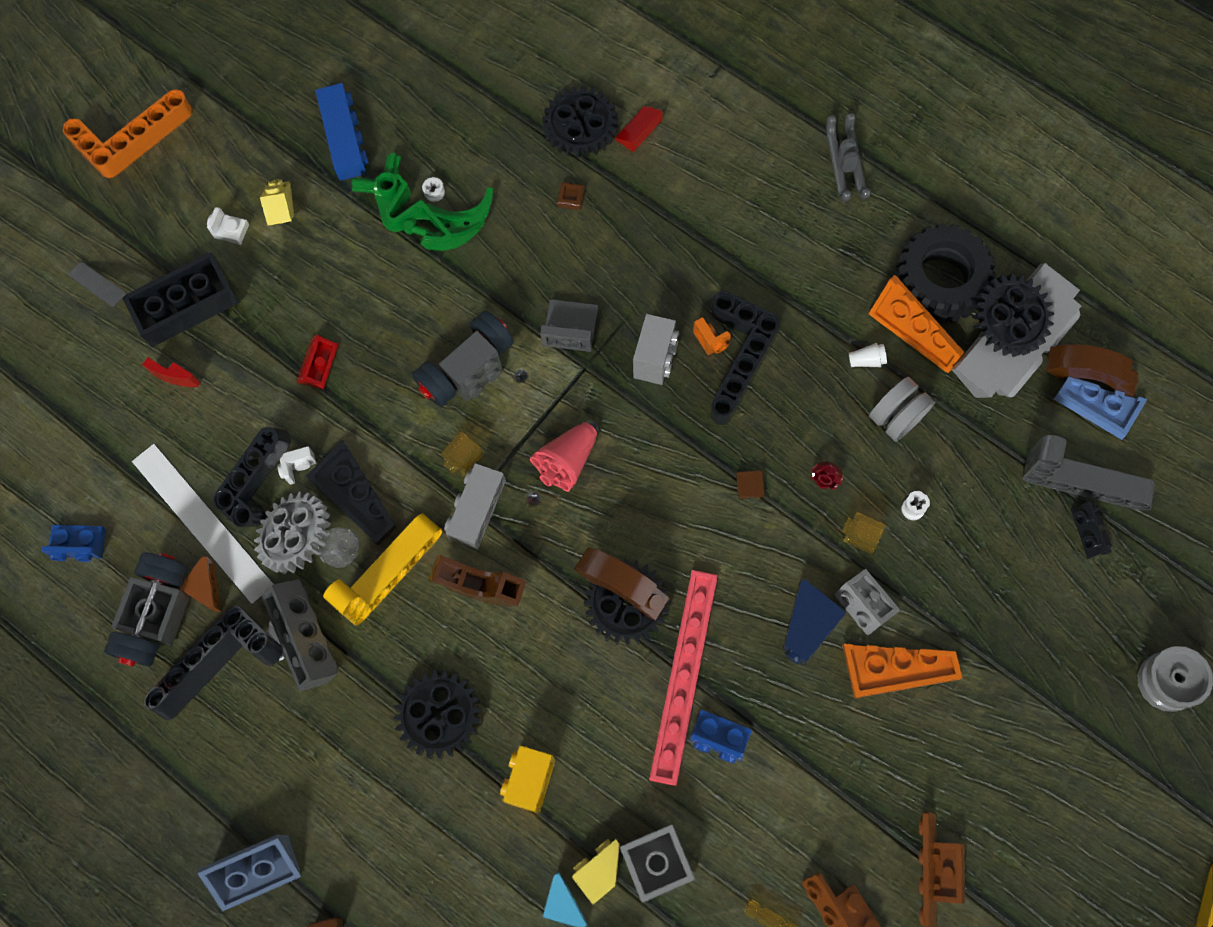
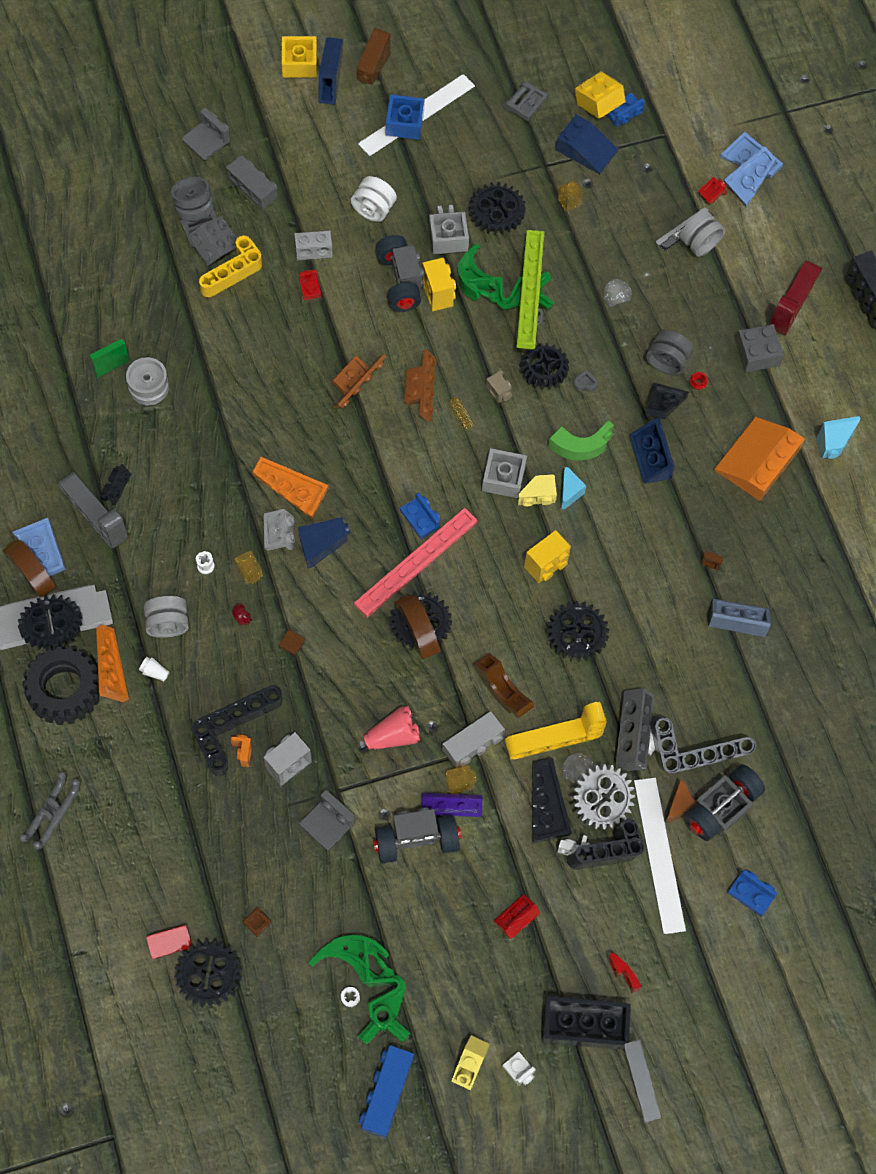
camera: 155 degrees left, 5 degrees down
none -> dark purple plate [422,793,483,817]

